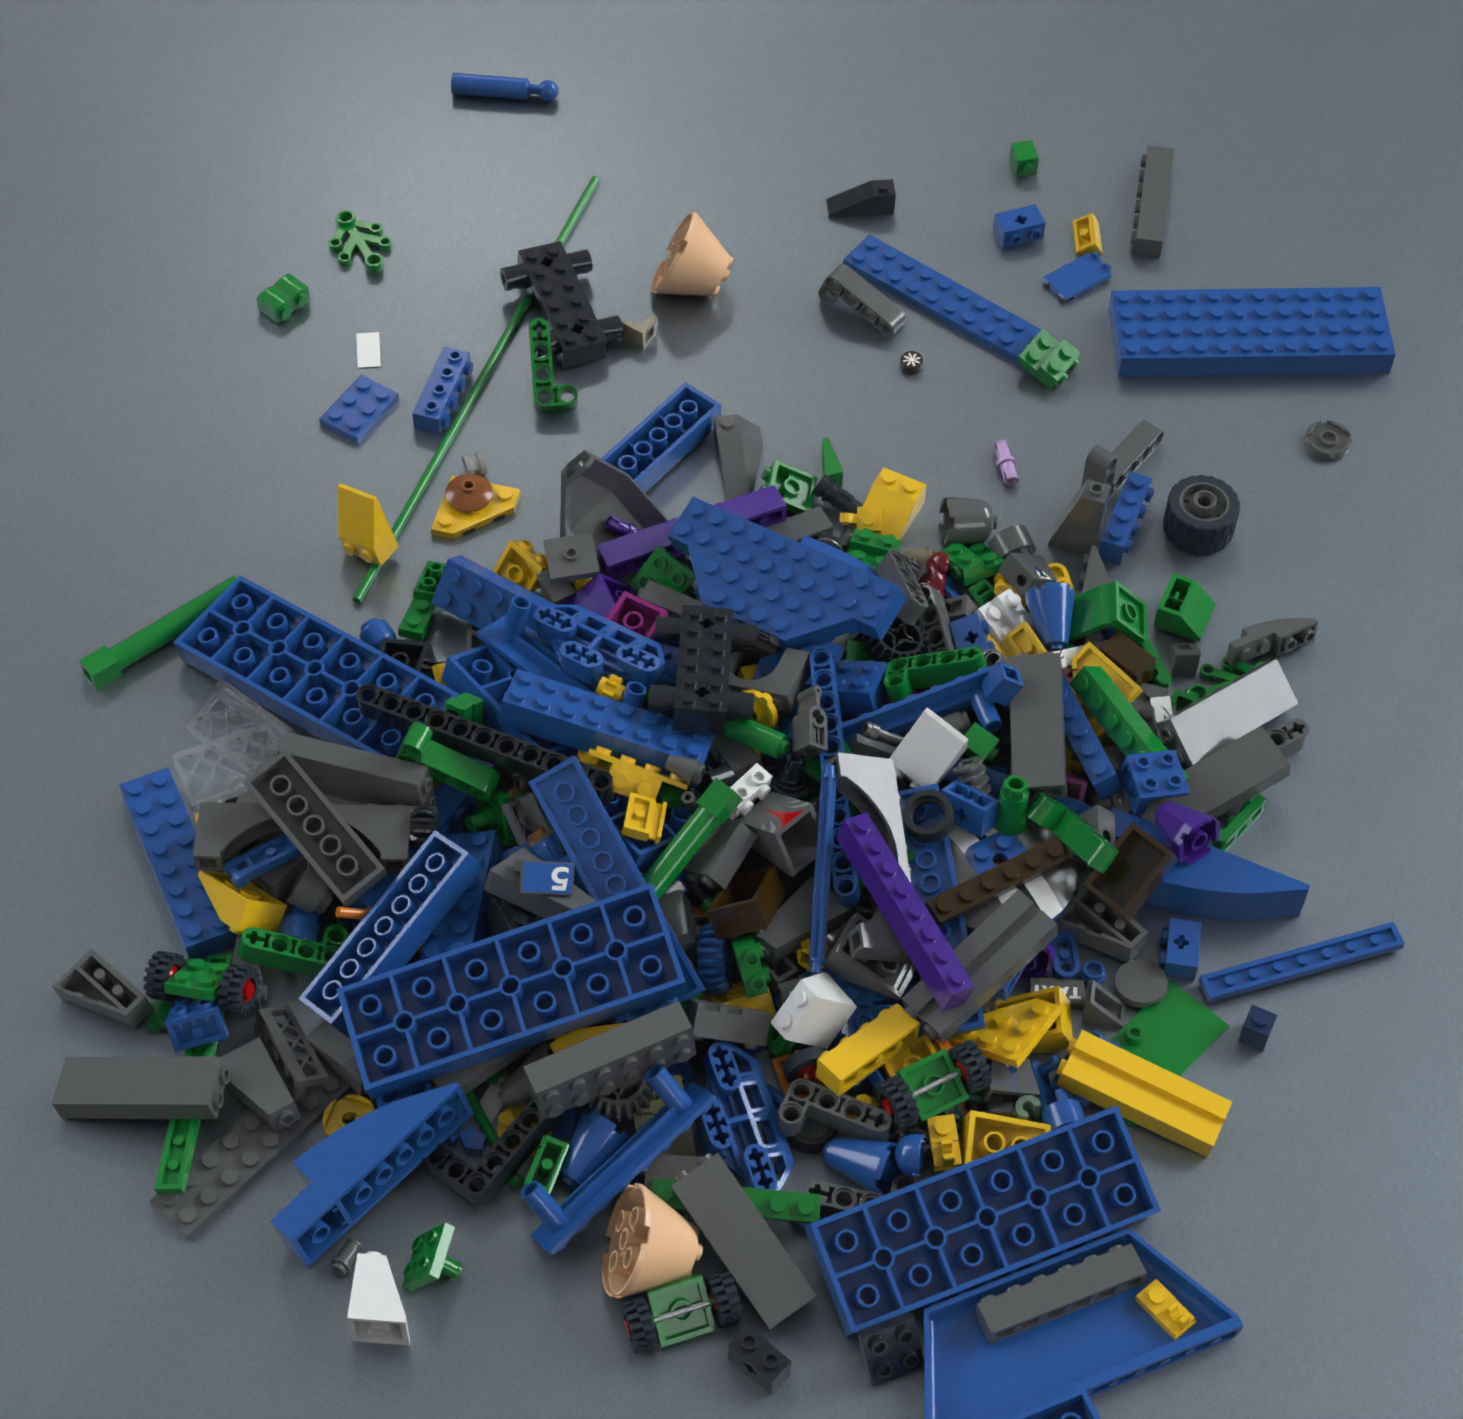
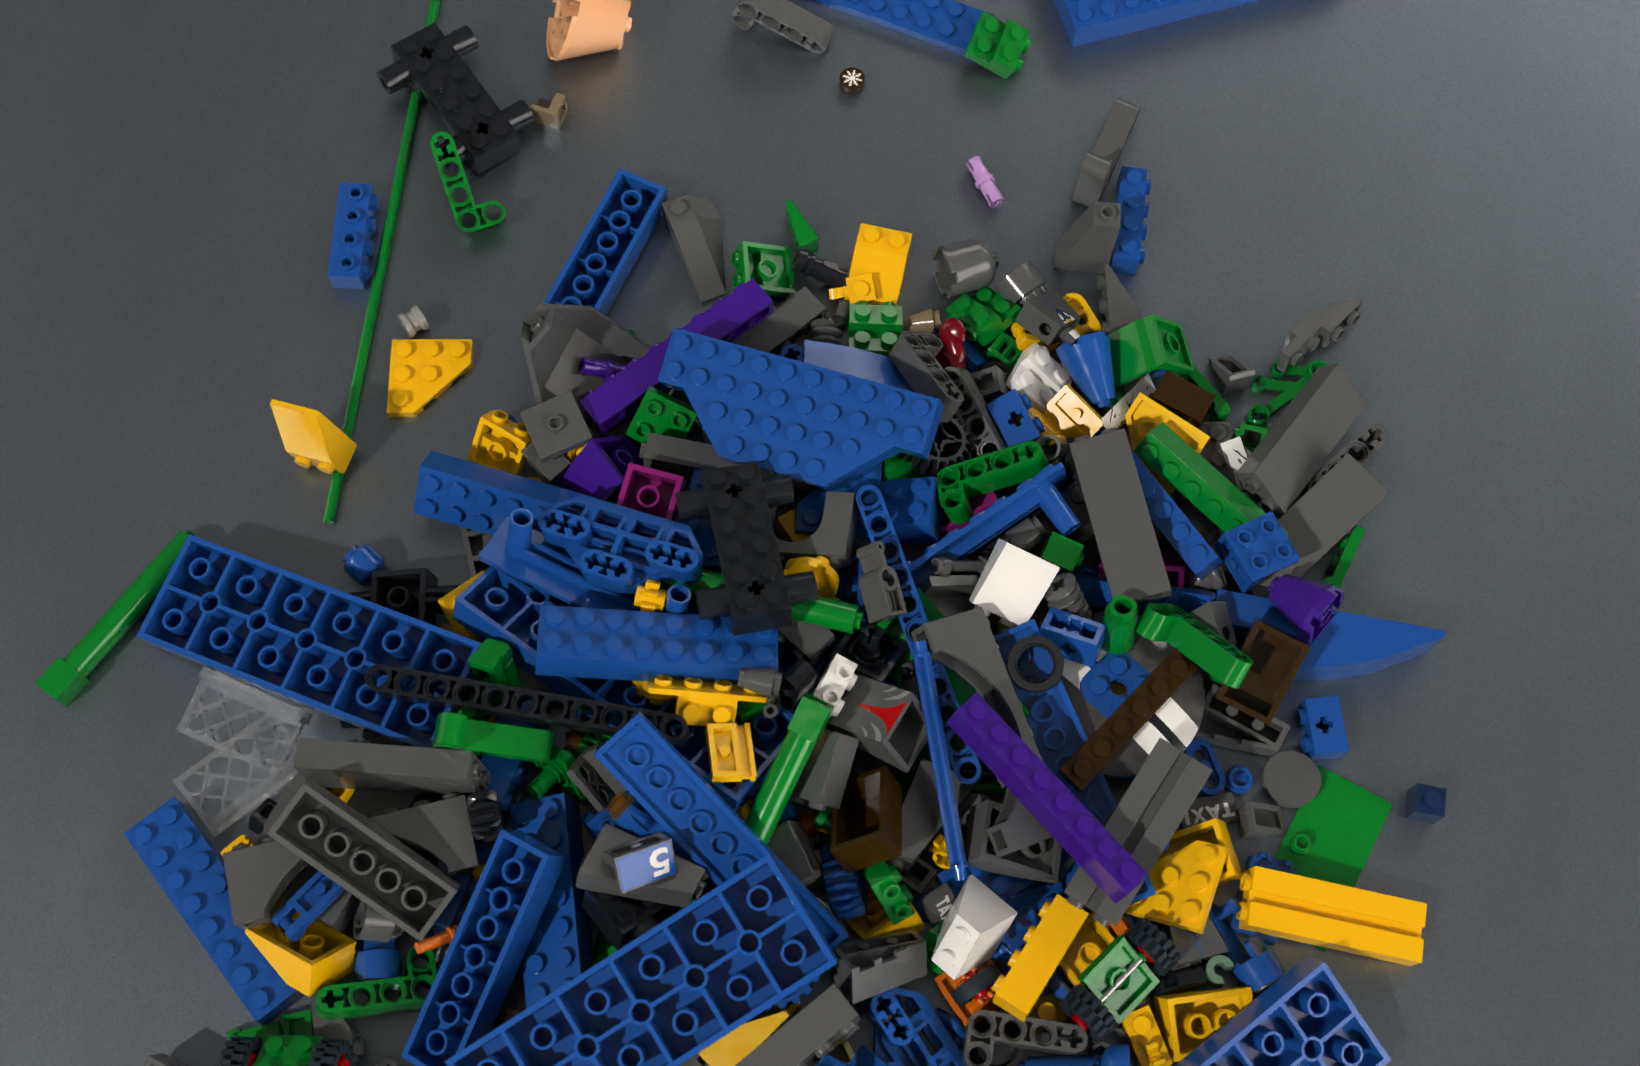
camera: 15 degrees left, 15 degrees up
green brick [256,274,310,323] -> none
blue plate [319,374,399,444] -> none
green plant [328,210,392,274] -> none
white sticker [356,332,381,368] -> none
green slope [398,561,446,641] -> none
dark orange dish [445,474,493,513] -> none
blue brick [981,661,1024,707] -> none
green slope [1153,573,1216,642] -> none
black wheel [1163,475,1240,554] -> none
blue plate [1199,922,1405,1003] -> none
dark grey tile [1305,420,1352,461] -> none

